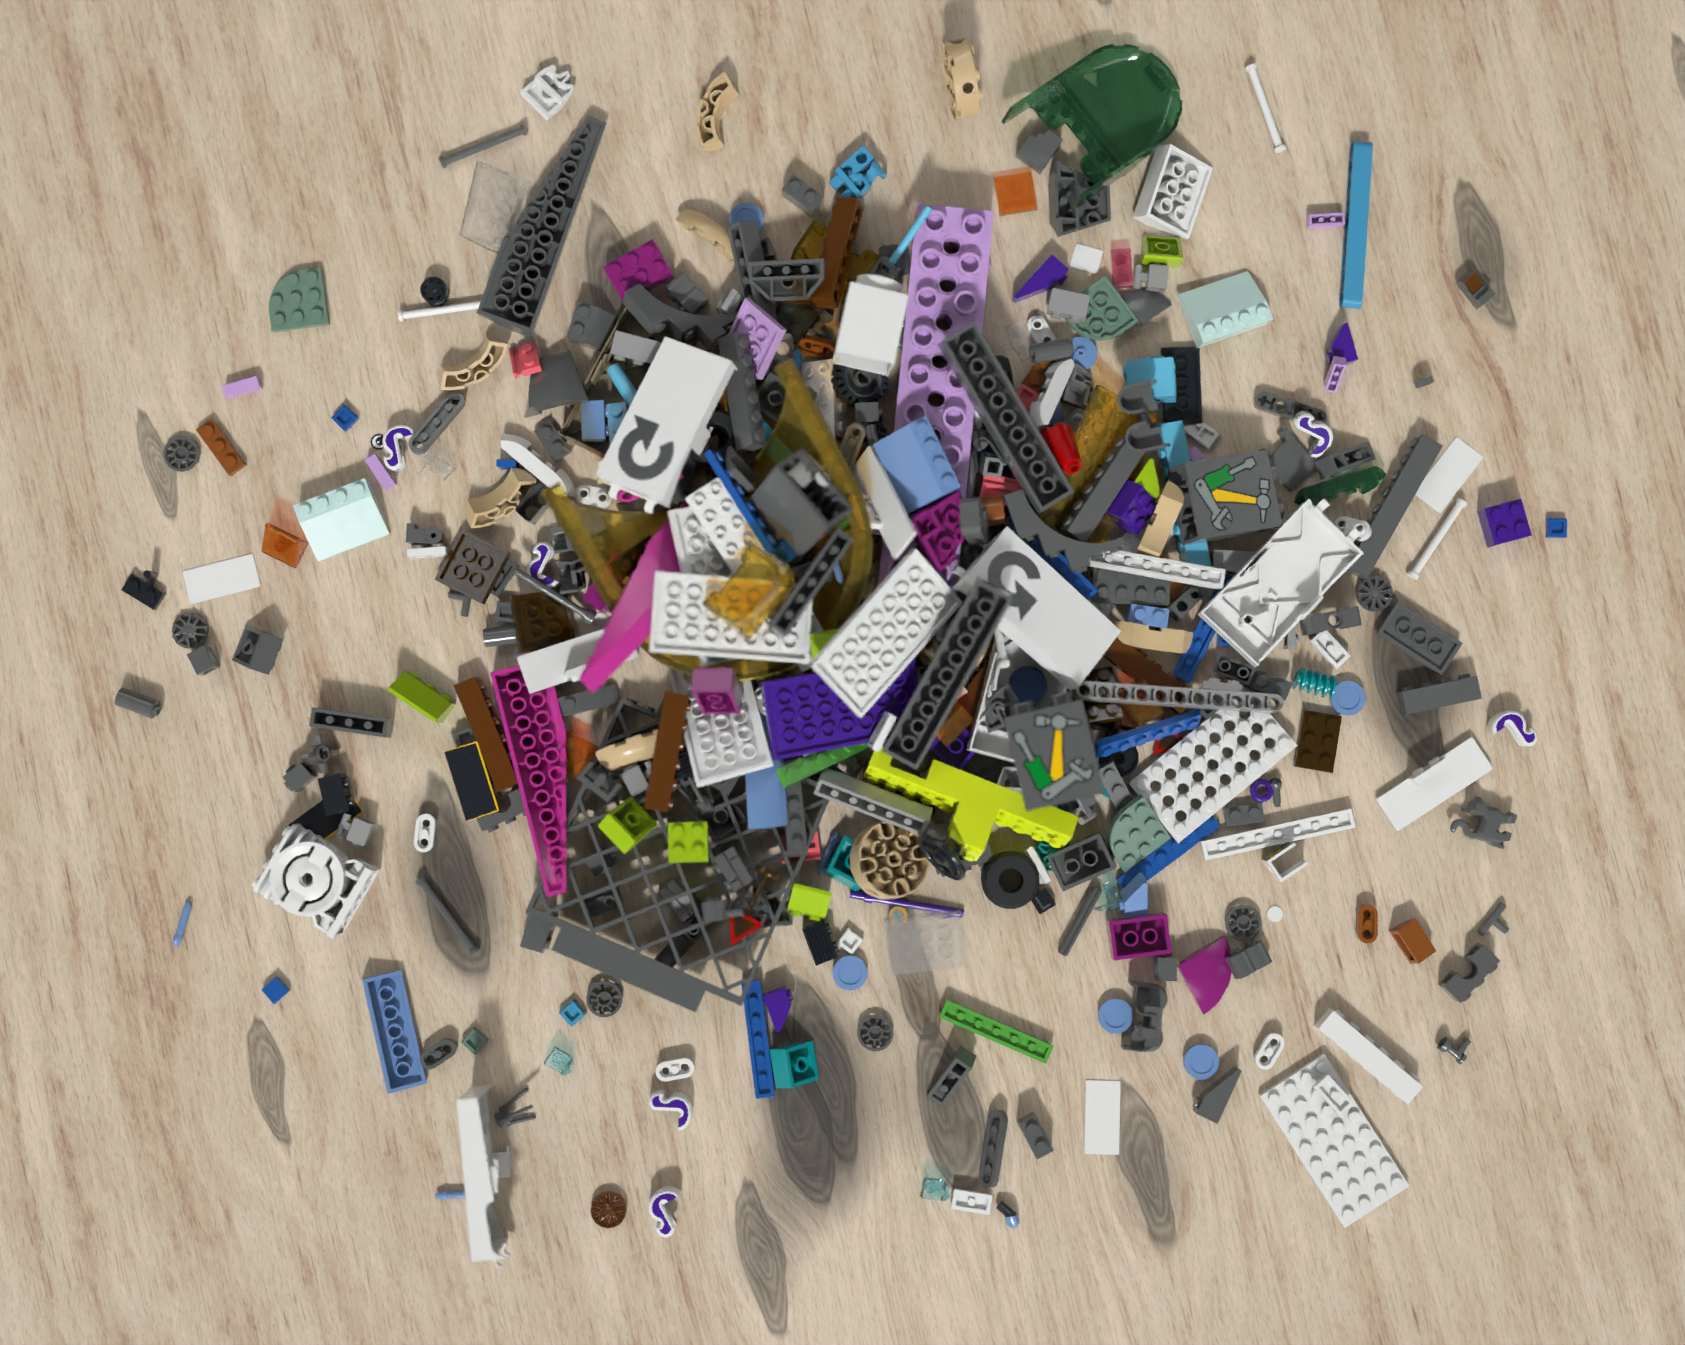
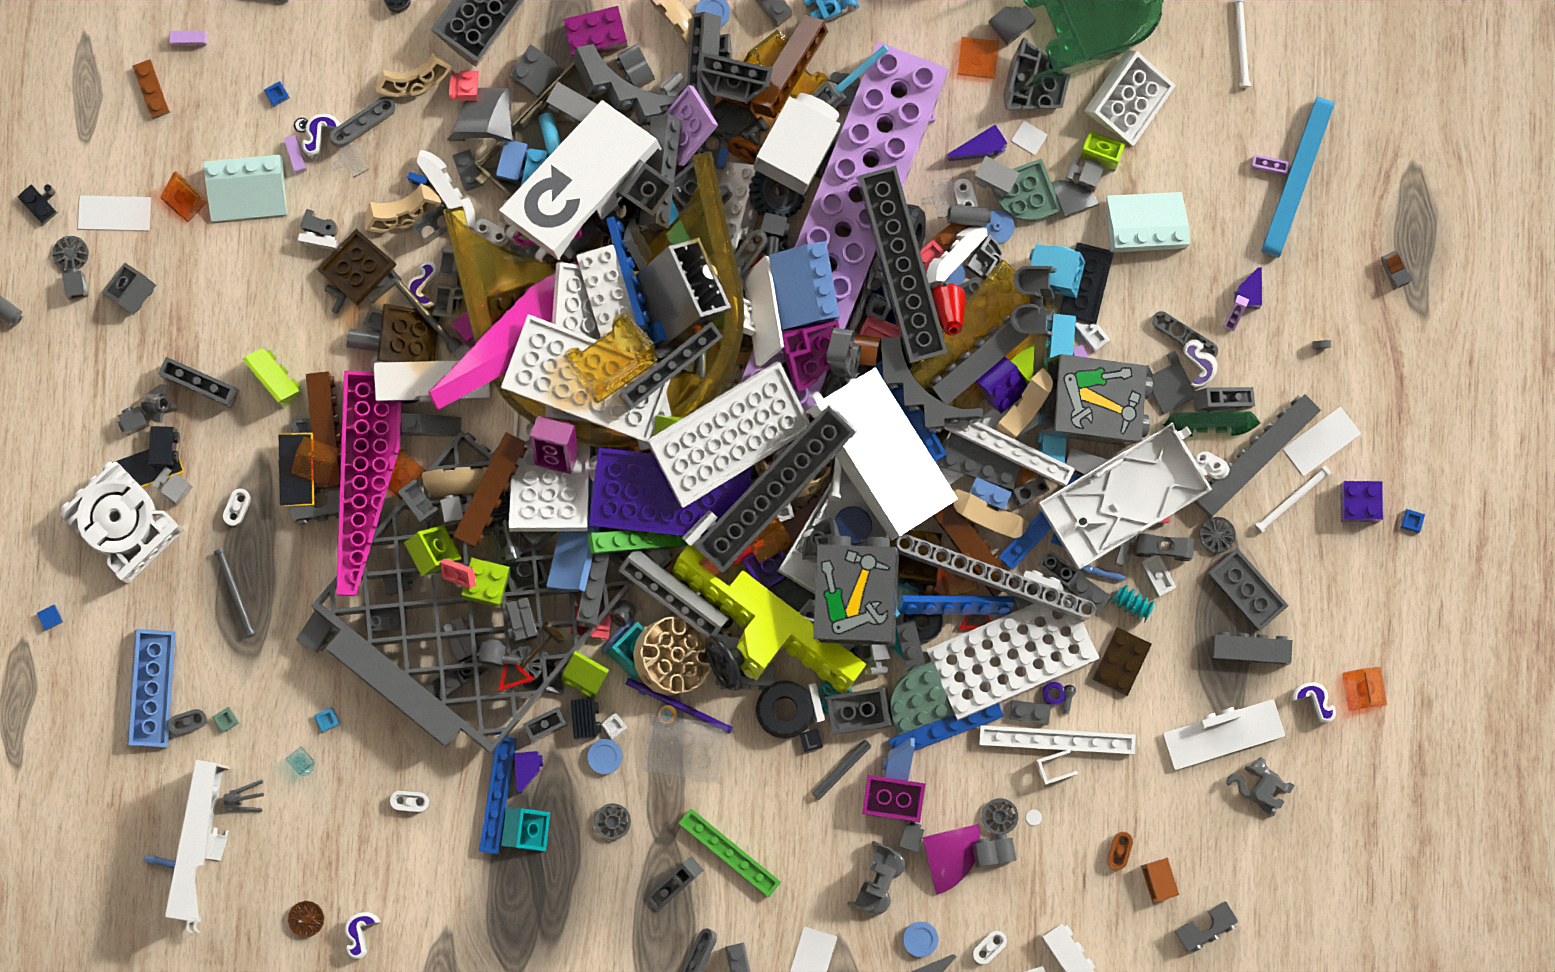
camera: 20 degrees right, 5 degrees down
dark grey wheel [163,436,201,472] -> none
white bar [398,301,481,322] -> none
dark grey wheel [586,981,623,1017] -> none
white animal [648,1089,693,1131] -> none
white sticker [787,454,825,488] -> none
clear light blue plate [1094,882,1119,911] -> none
medium blue piece [1098,998,1133,1034] -> none
clear pink plate [1111,248,1133,289] -> none
medium blue piece [1330,681,1366,715] -> none
dark grey piece [1477,902,1509,936] -> none
none -> clear orange slope [291,437,341,486]
none -> coral plate [440,559,476,589]
none -> dark grey brick [523,707,568,742]
none -> dark grey wheel [610,600,637,627]
none -> dark grey brick [618,160,675,216]
none -> medium blue piece [1080,565,1126,581]
none -> clear orange slope [1342,667,1387,711]

